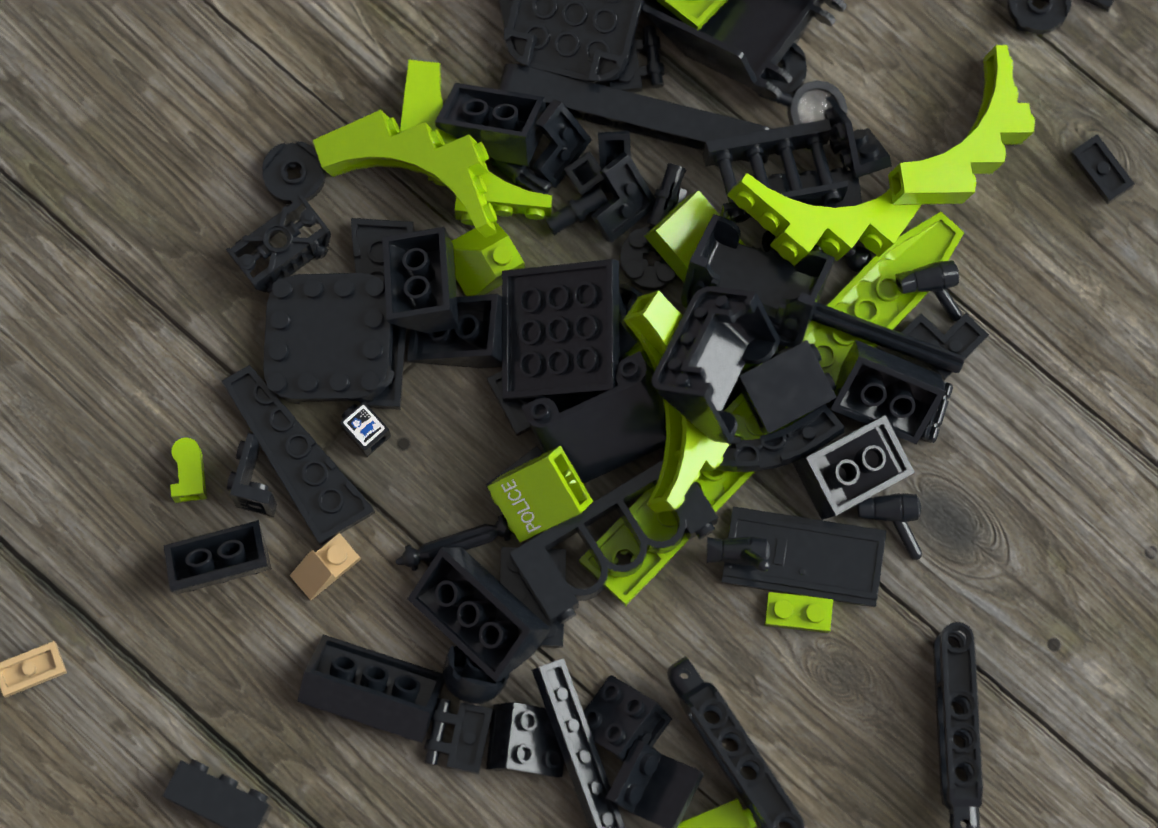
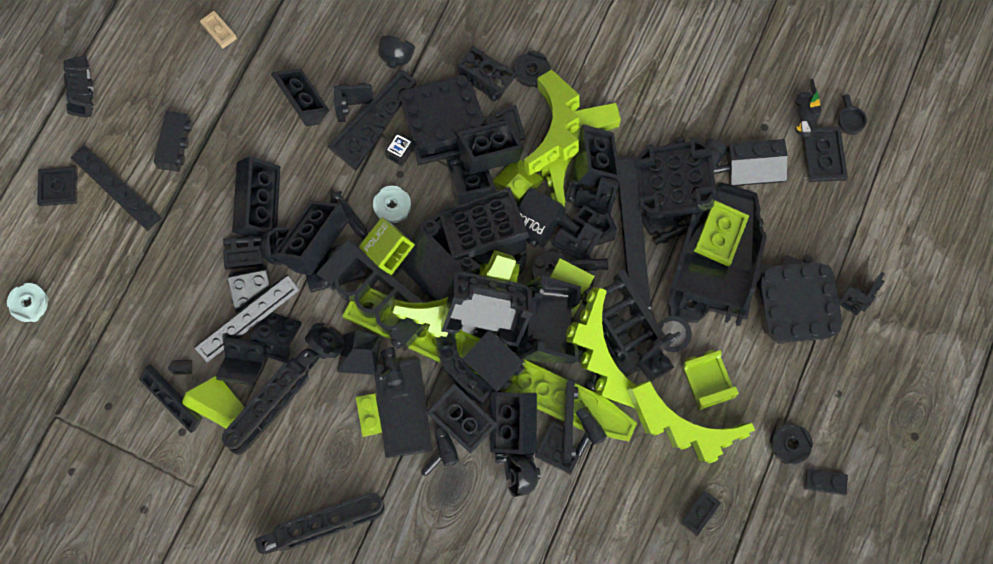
camera: 75 degrees right, 5 degrees down
lime leg [170,437,207,503] -> none
tan slope [290,533,361,601] -> none
black axle [812,303,965,373] -> none
none -> black plate [305,323,344,359]
none -> black slope [337,330,381,375]
none -> light aqua plate [373,186,411,223]
none -> black cylinder [378,36,415,69]
none -> black cylinder [505,456,541,497]
none -> black brick [518,187,566,248]
none -> black plate [563,380,578,463]
none -> lime panel [682,350,739,410]

